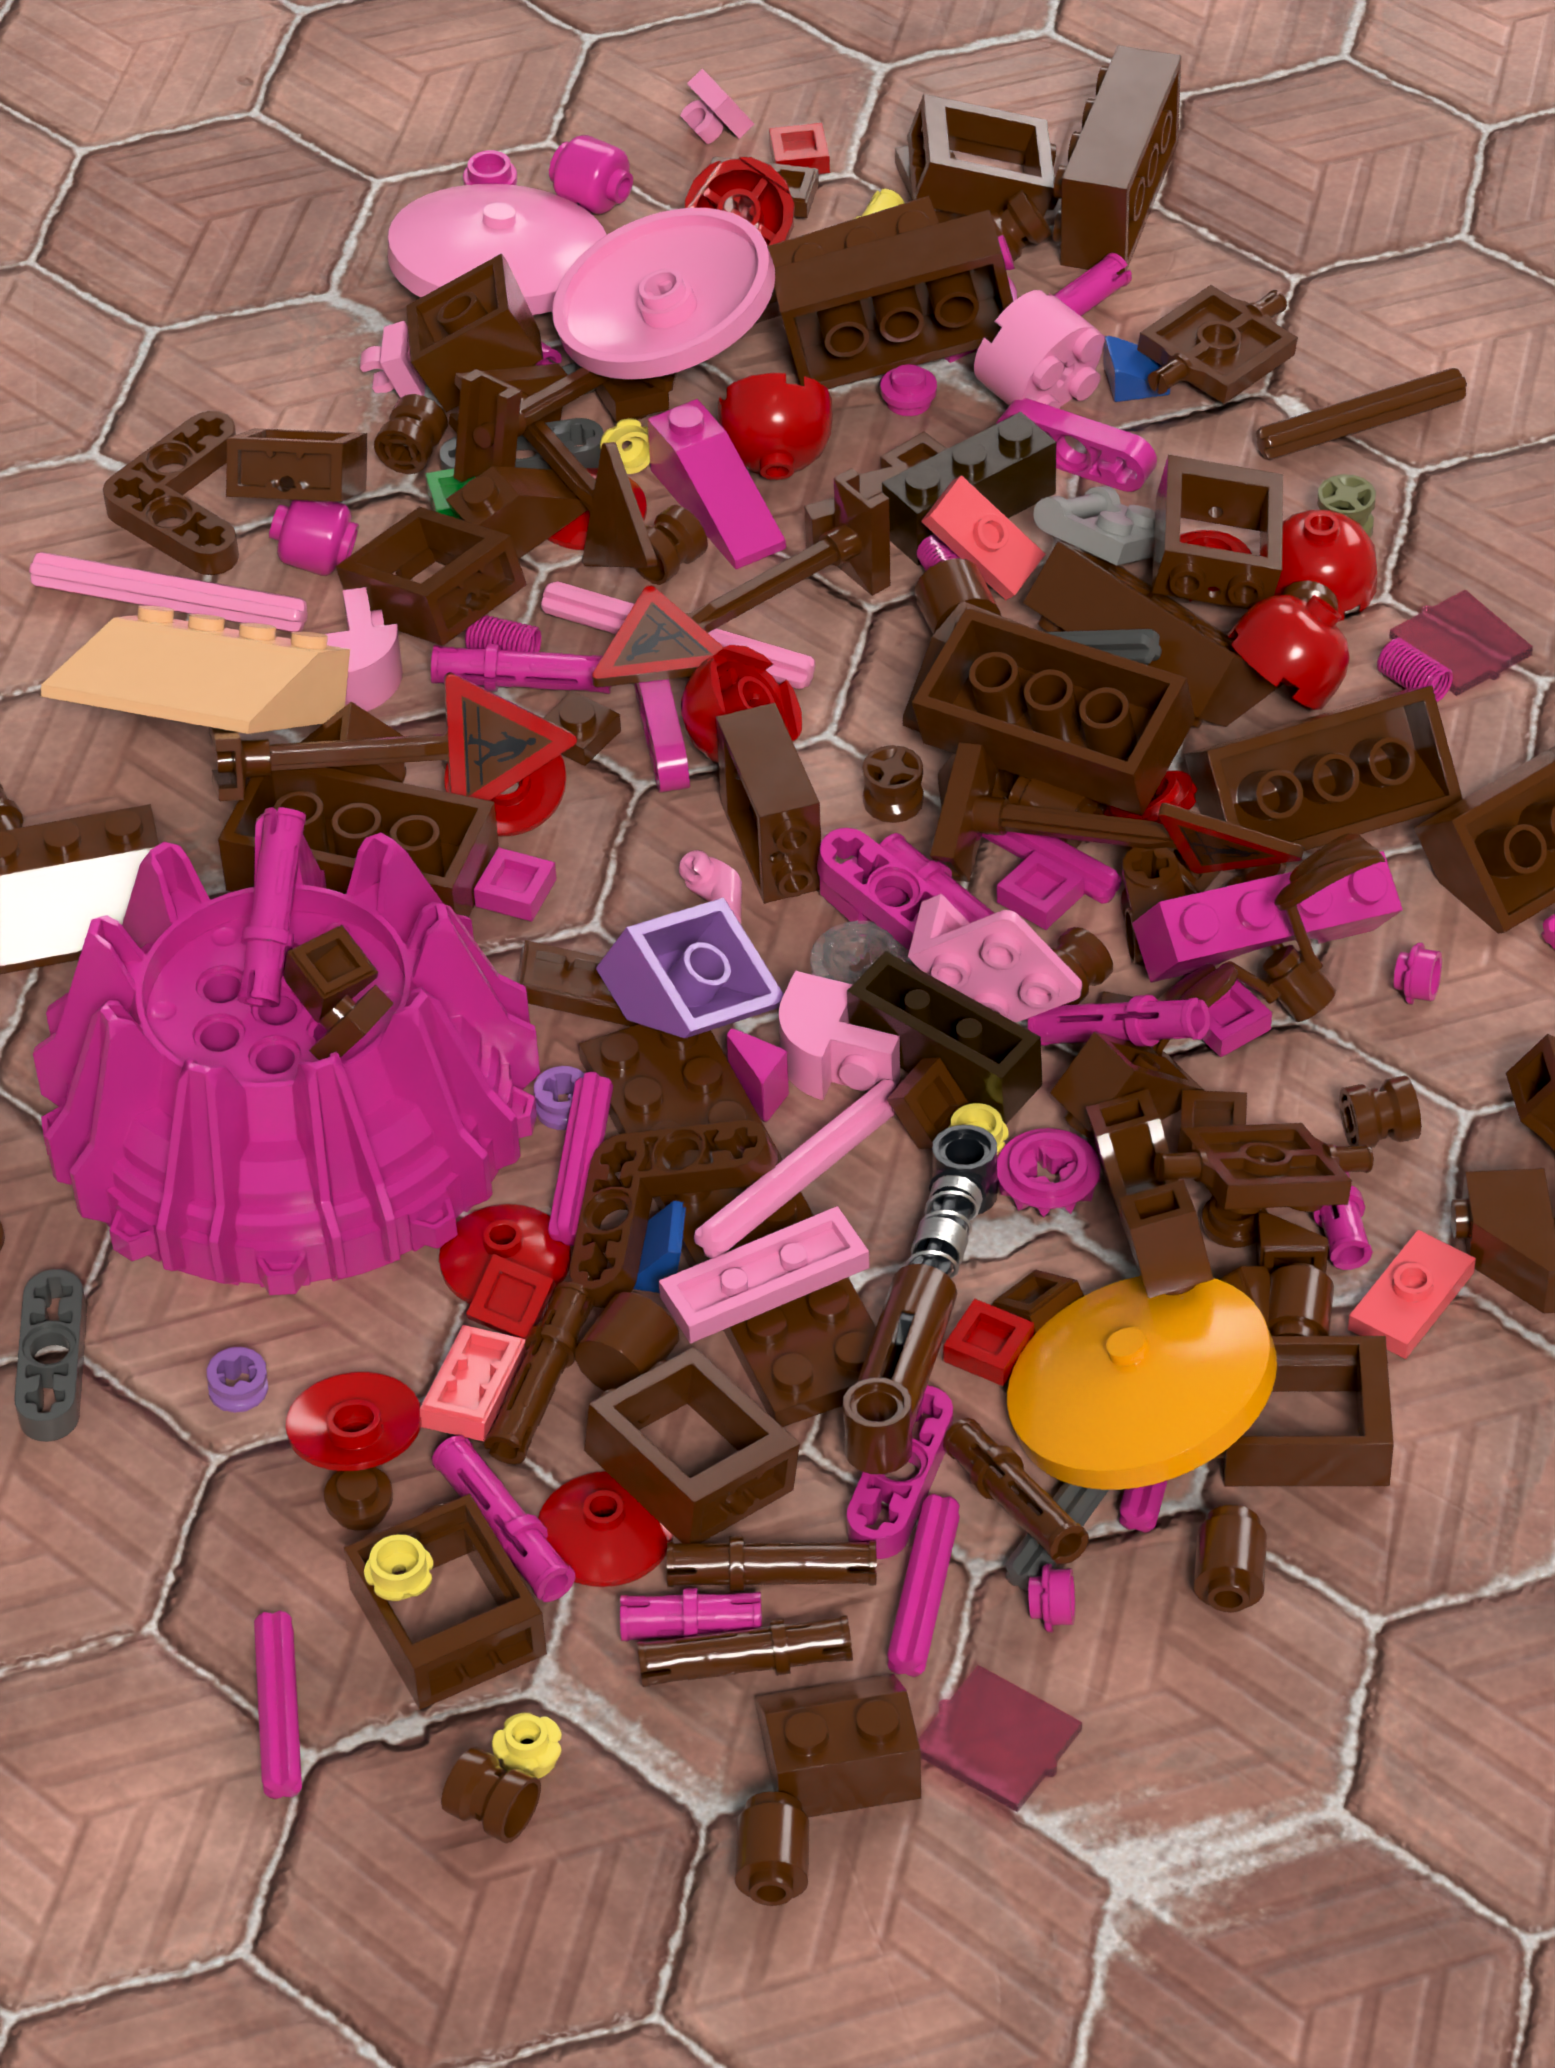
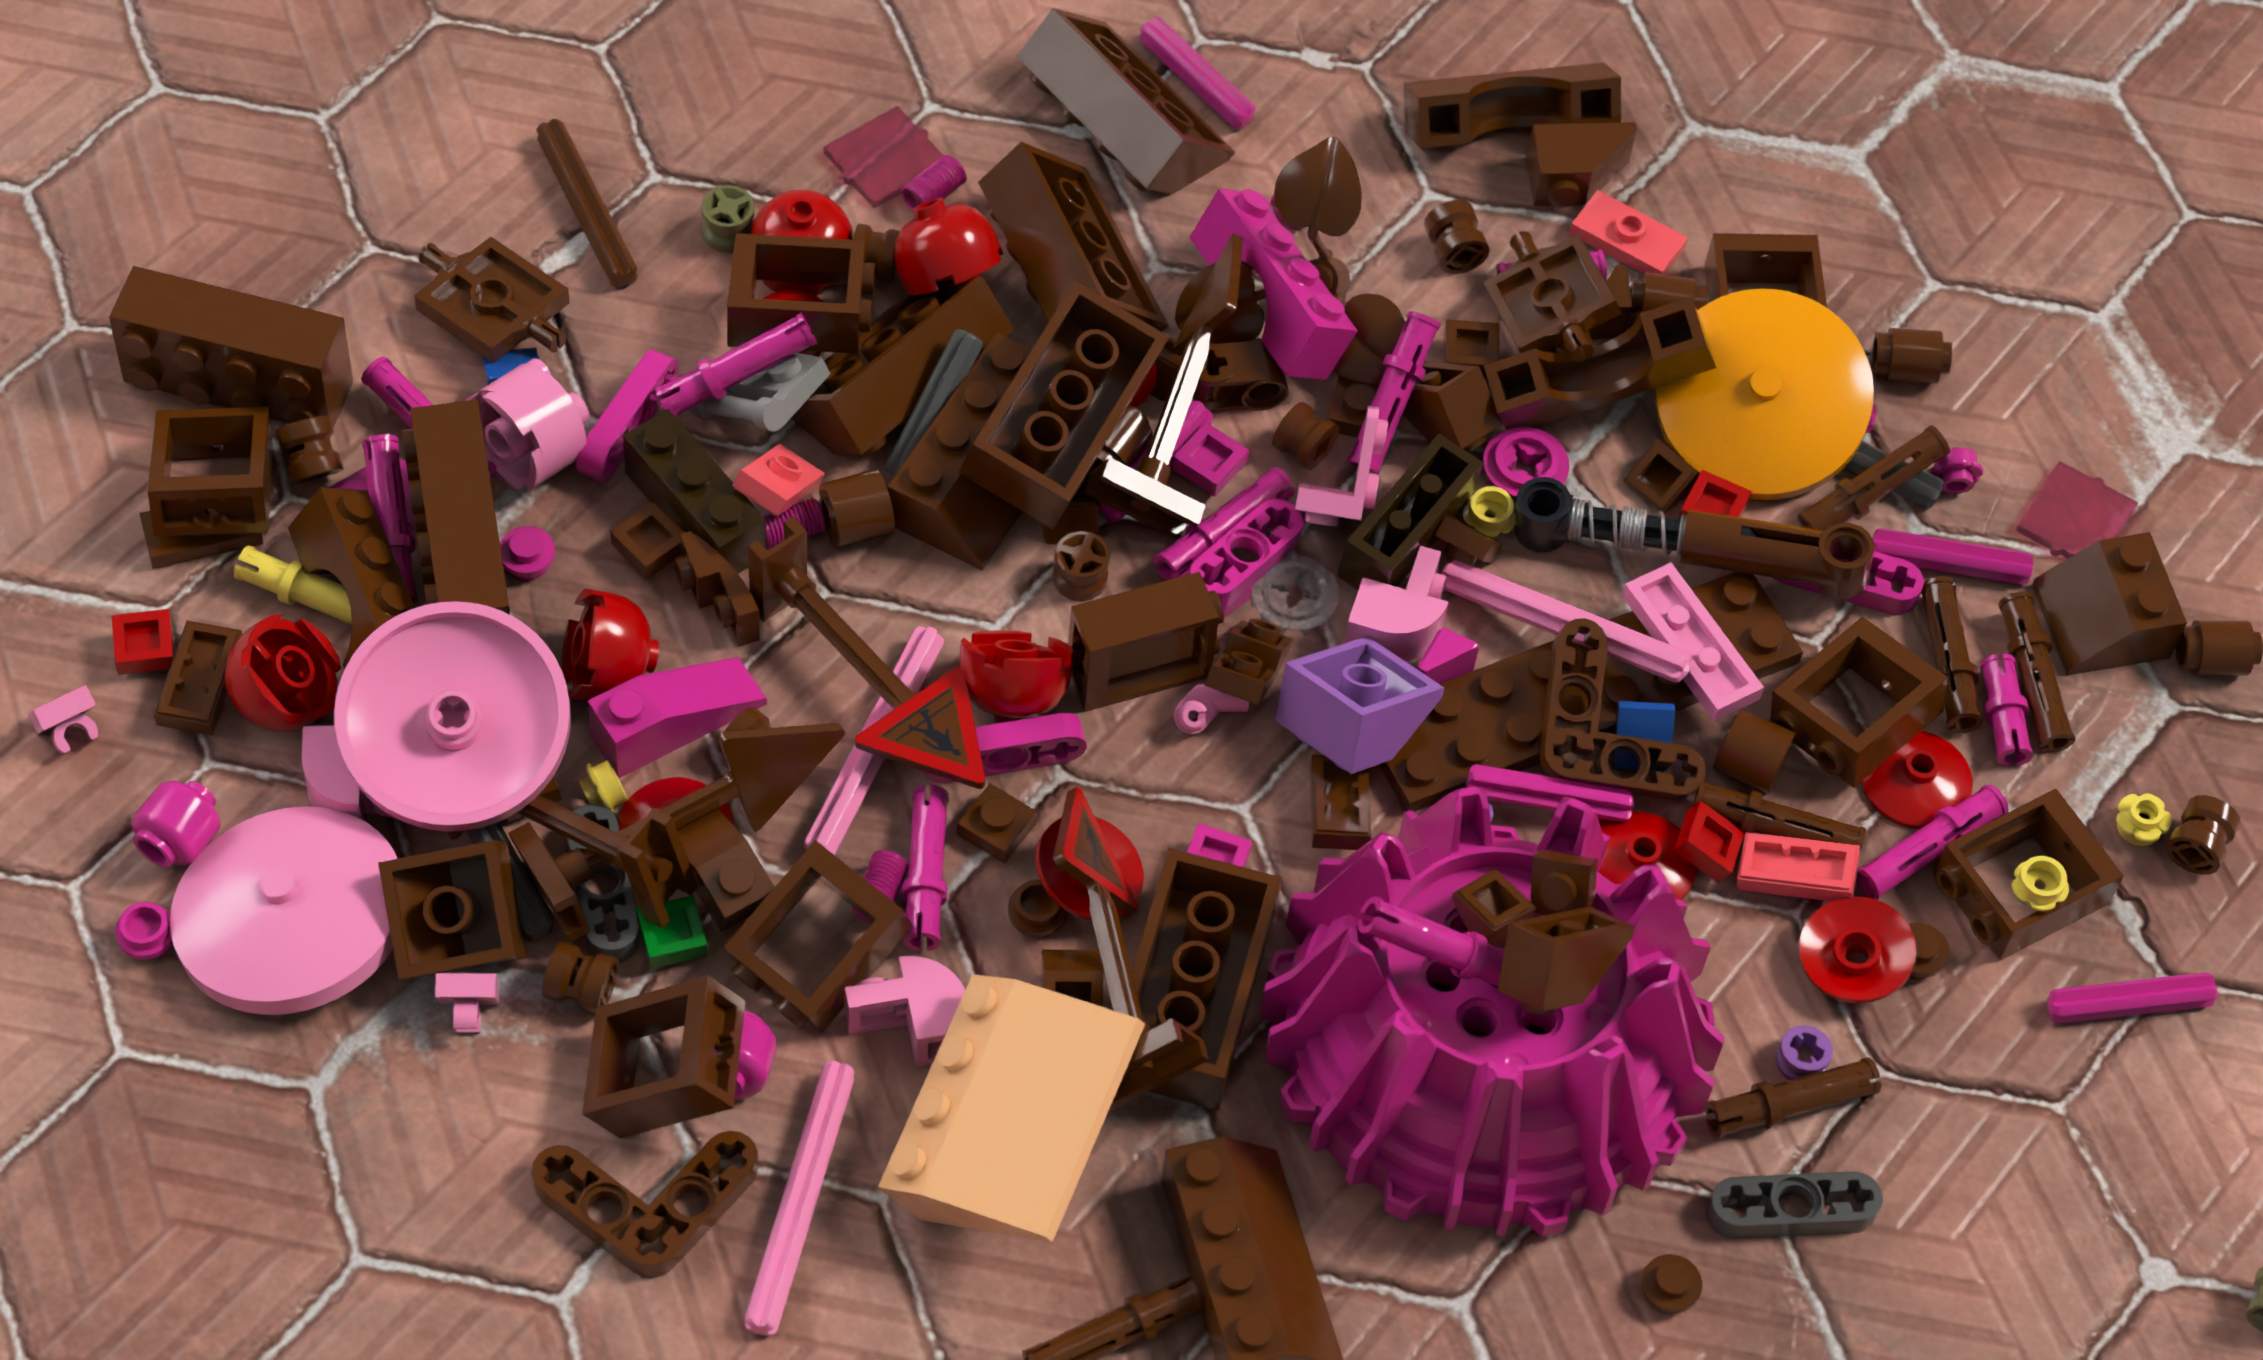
camera: 100 degrees left, 10 degrees up
none -> dark pink pin [655,313,817,417]
none -> reddish brown slope [1205,618,1293,705]
none -> reddish brown slope [1498,907,1635,1015]
none -> reddish brown pin [1704,1057,1881,1139]

